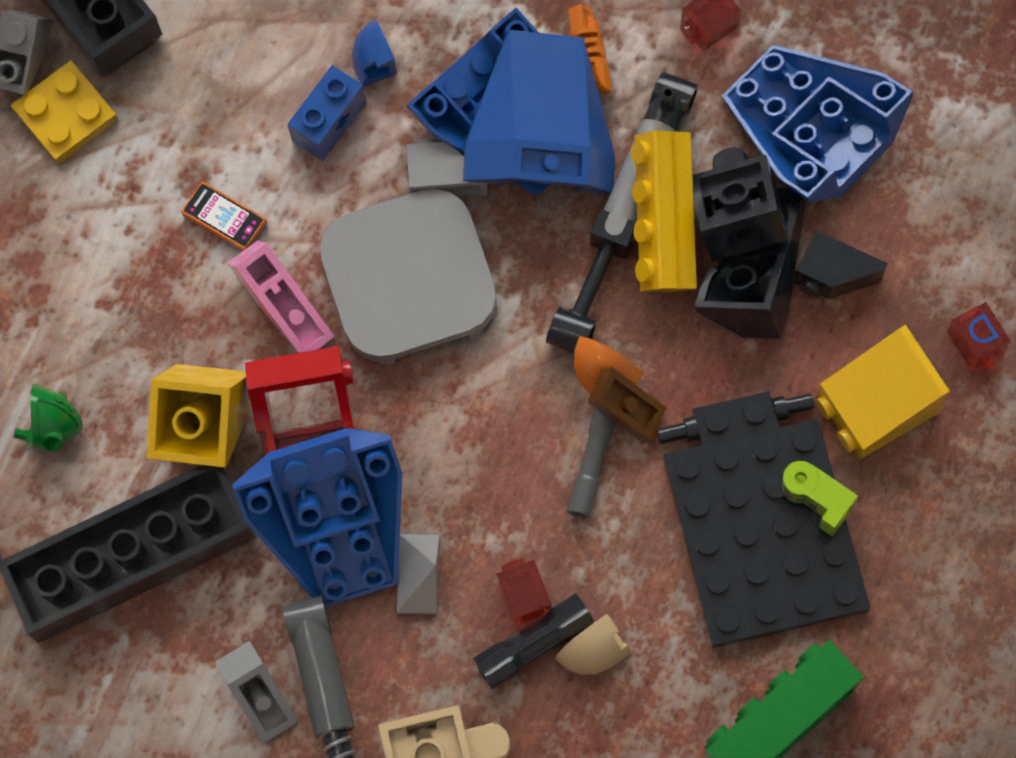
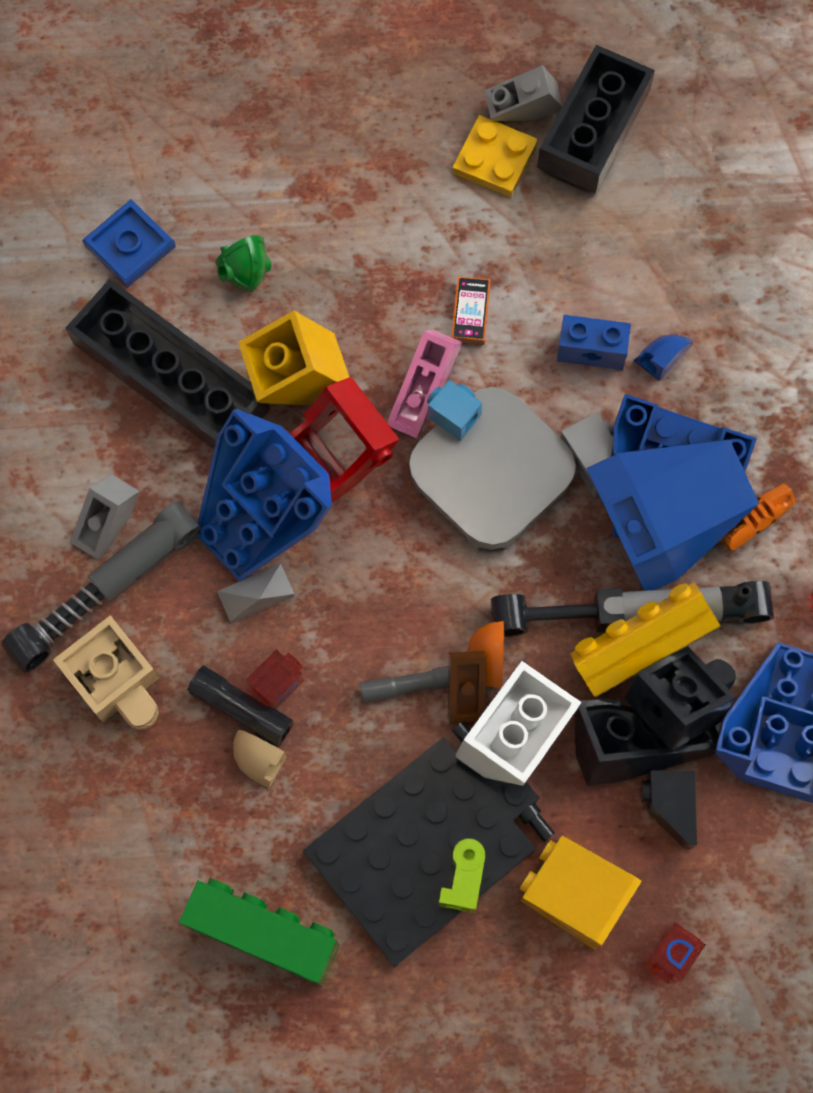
camera: 60 degrees right, 0 degrees up
none -> dark azure brick [427,380,482,441]
none -> white slope [455,661,581,786]

